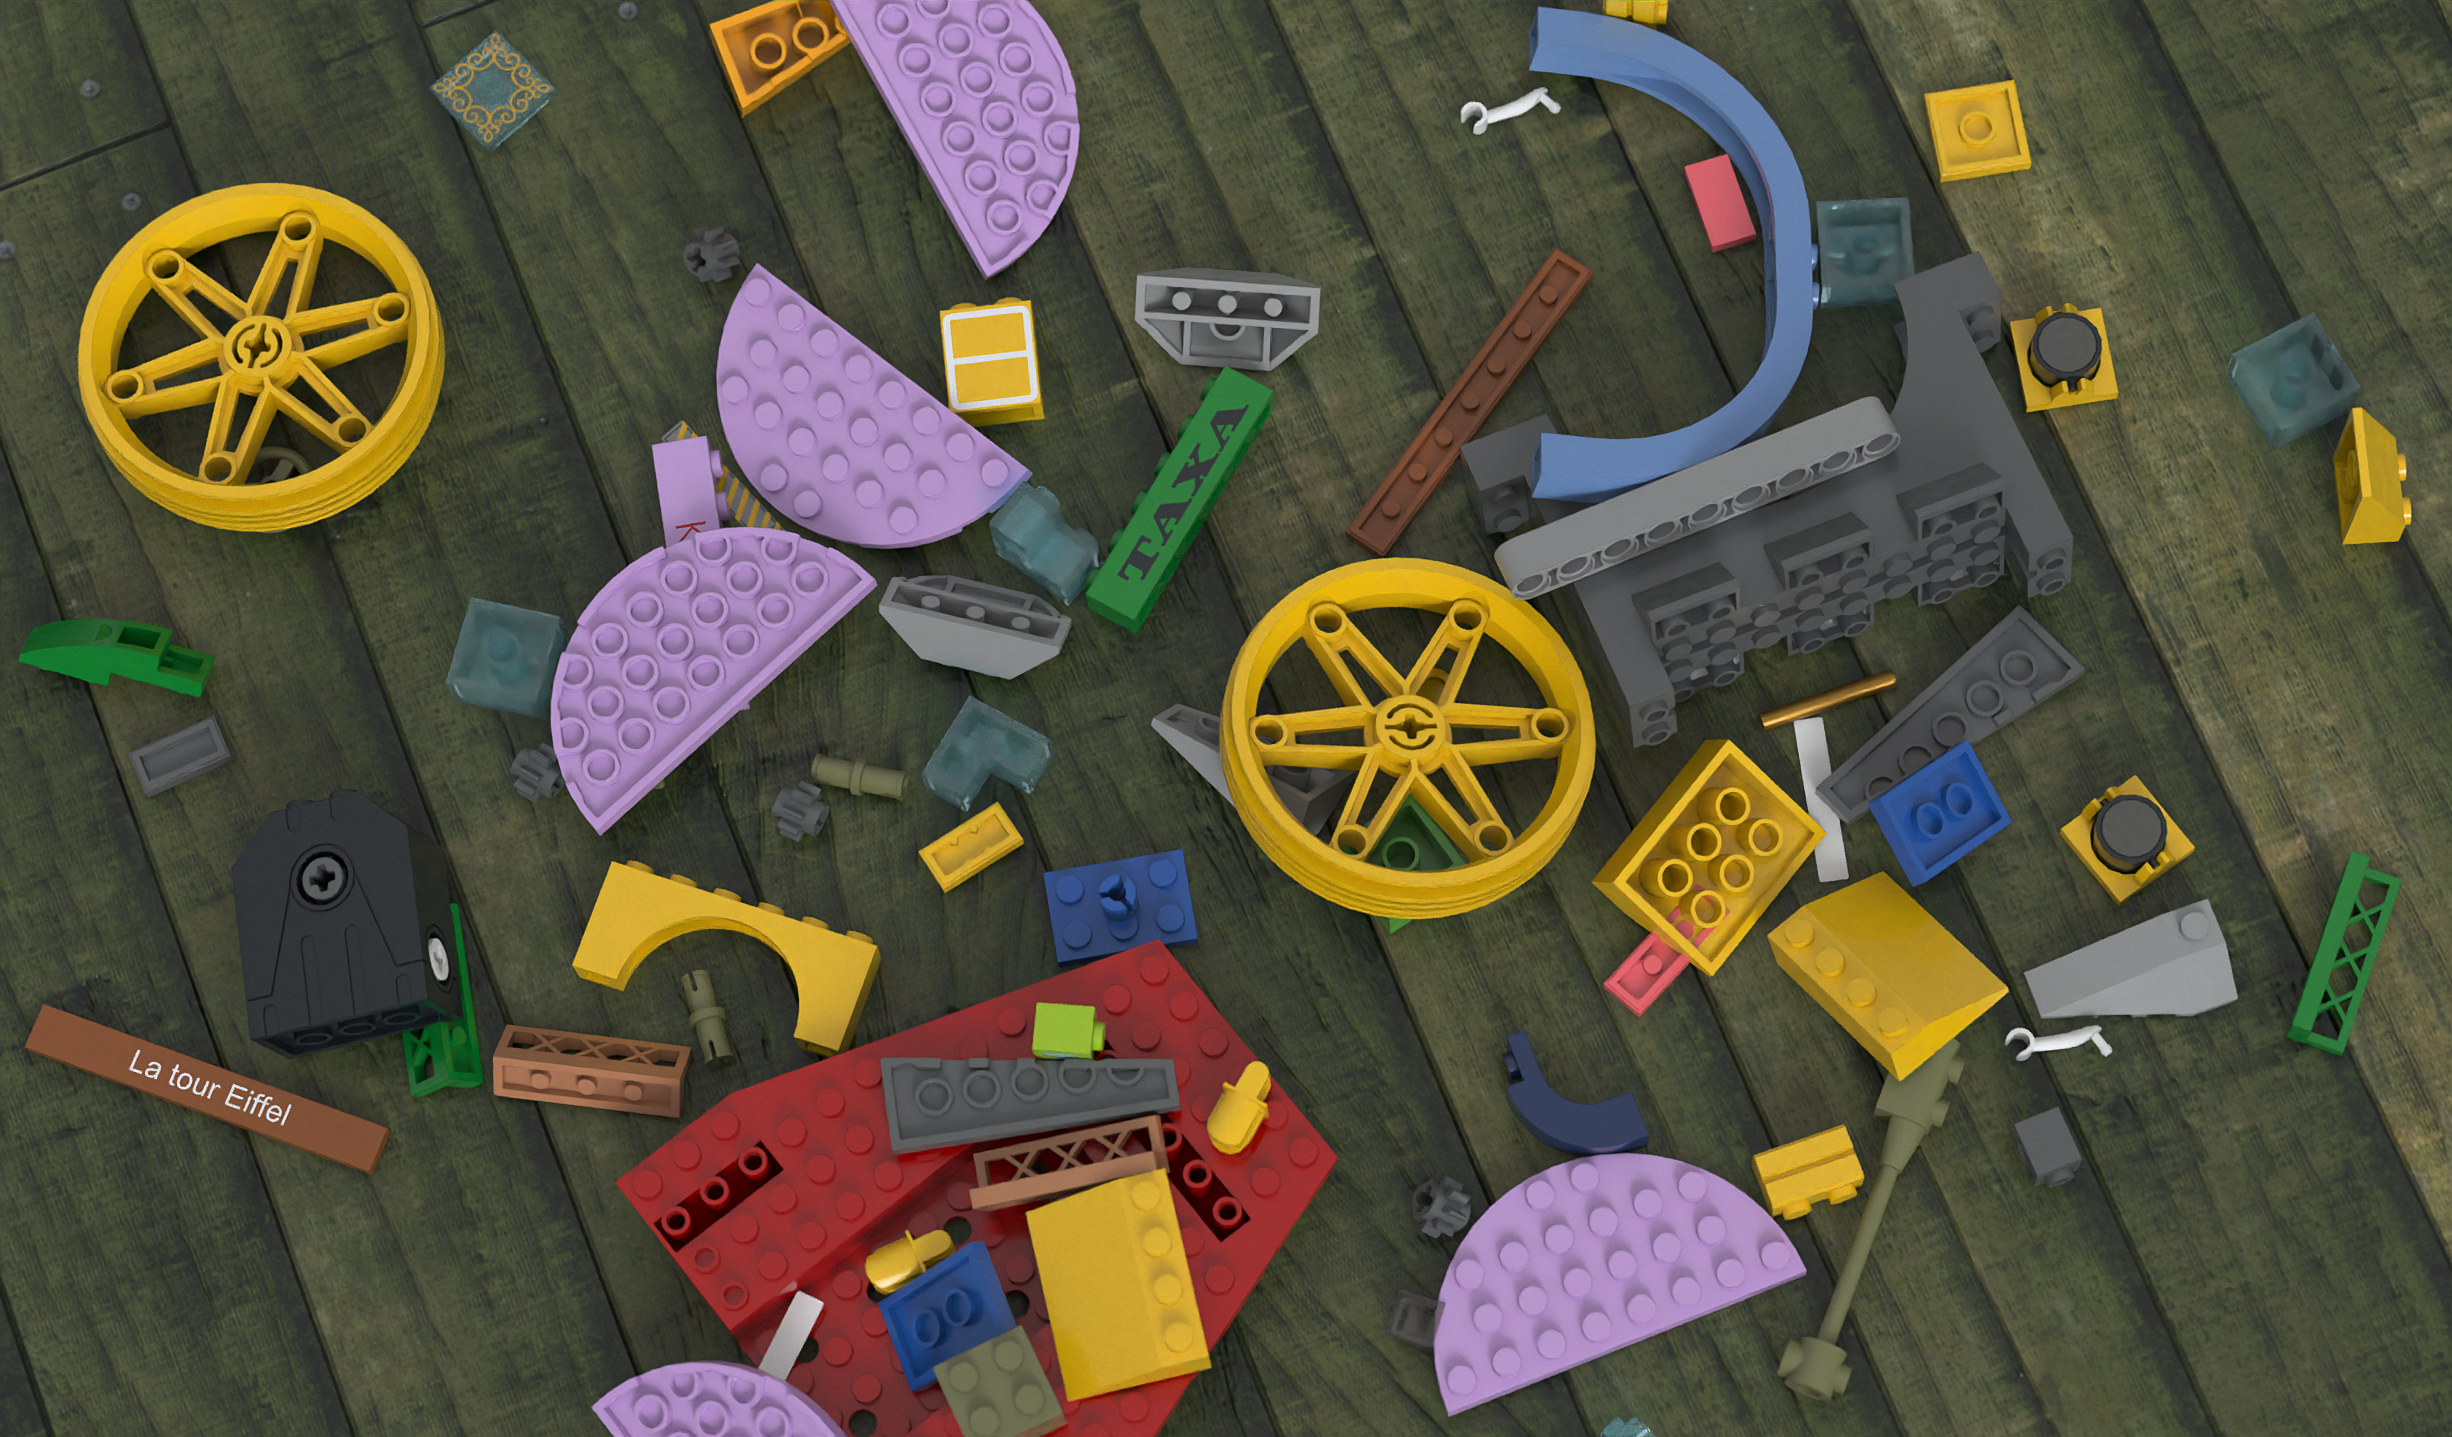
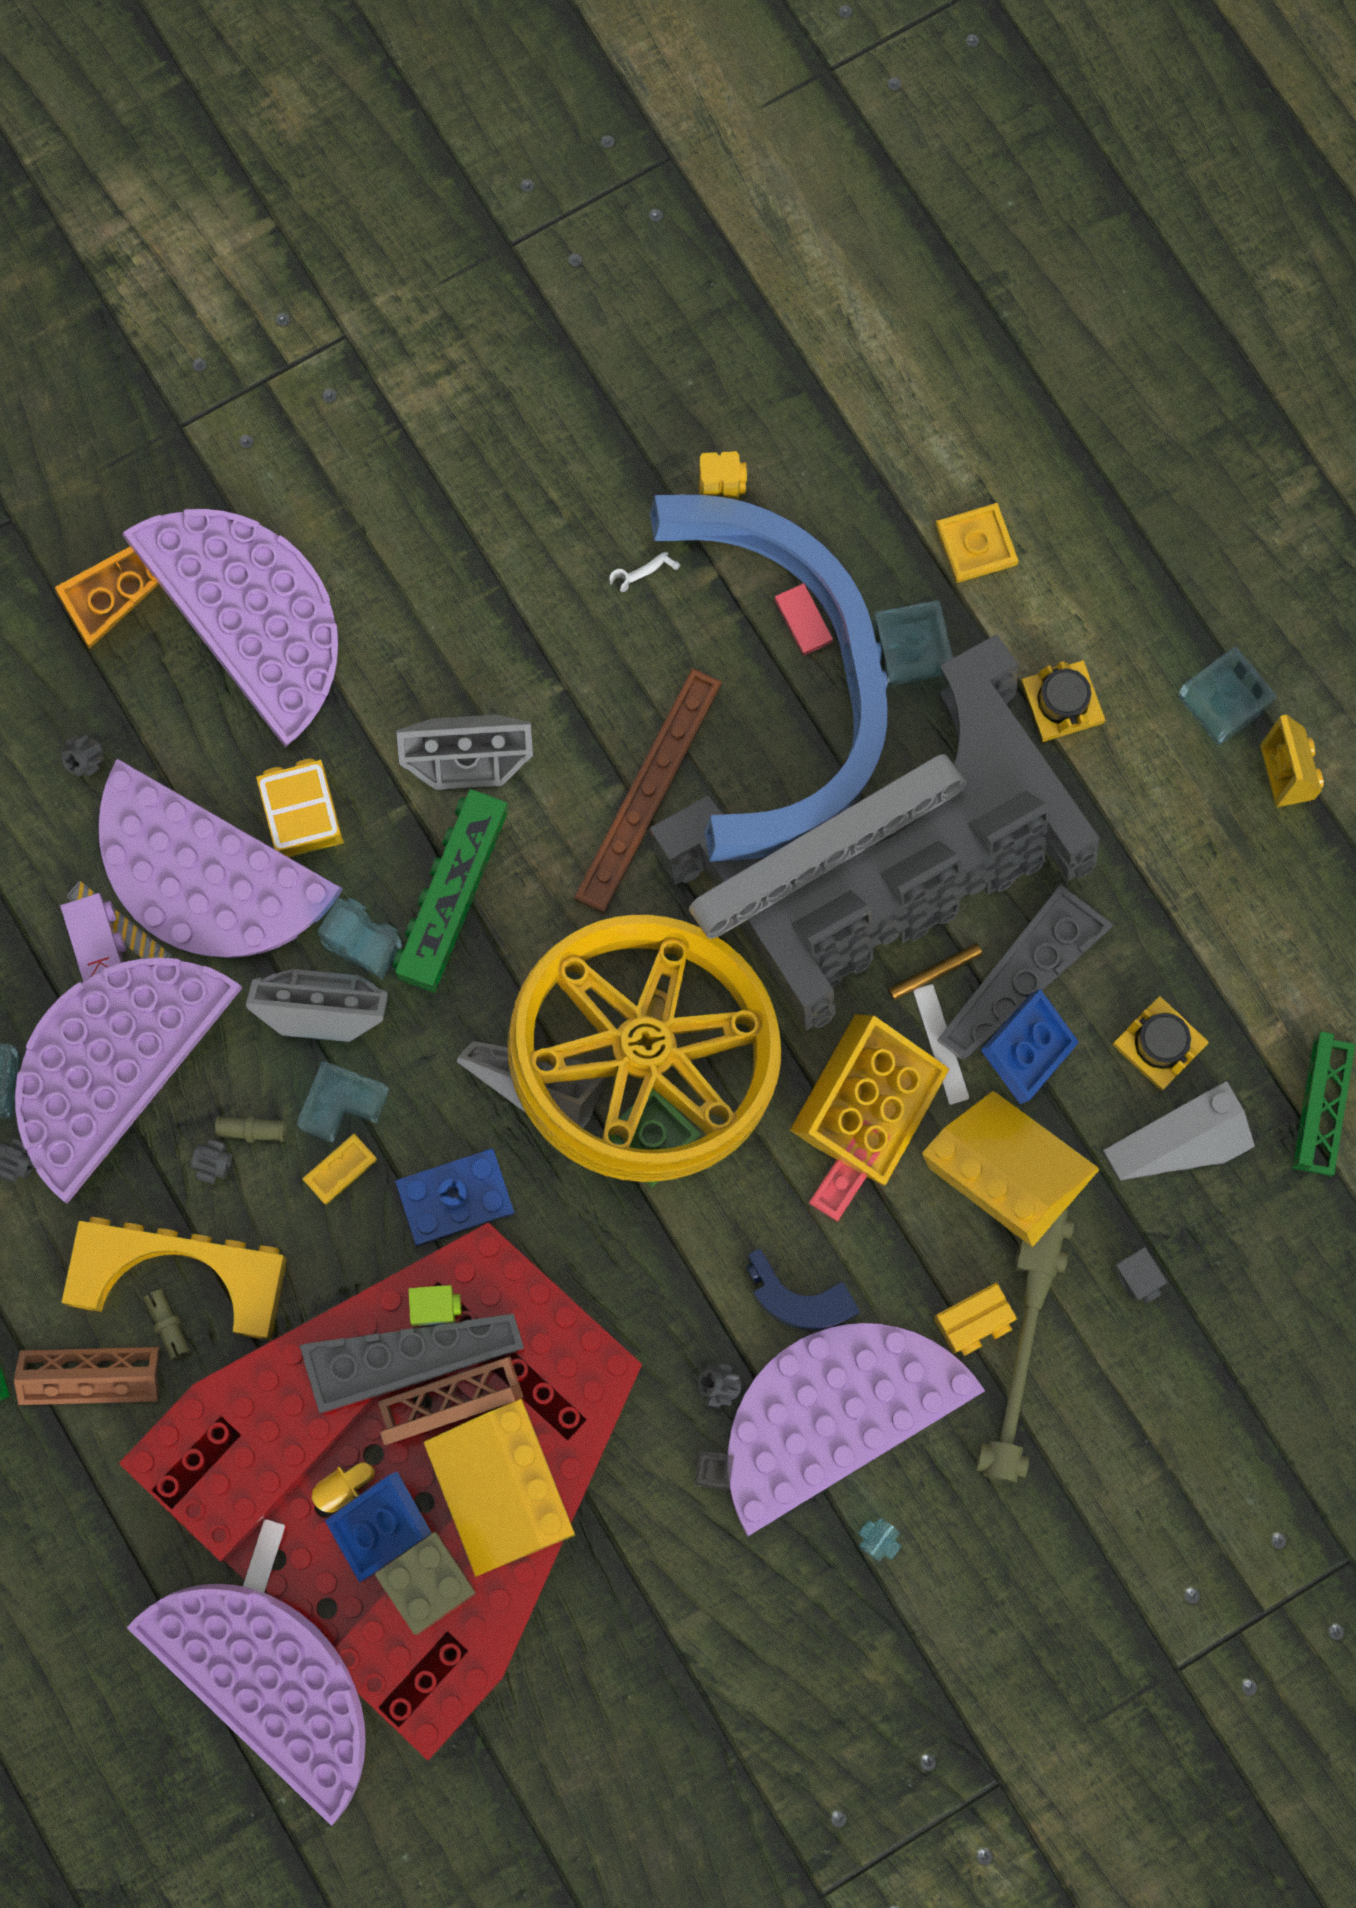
camera: 20 degrees left, 5 degrees up
yellow arm [1207,1061,1271,1154] -> none
white piece [2004,1025,2112,1061] -> none

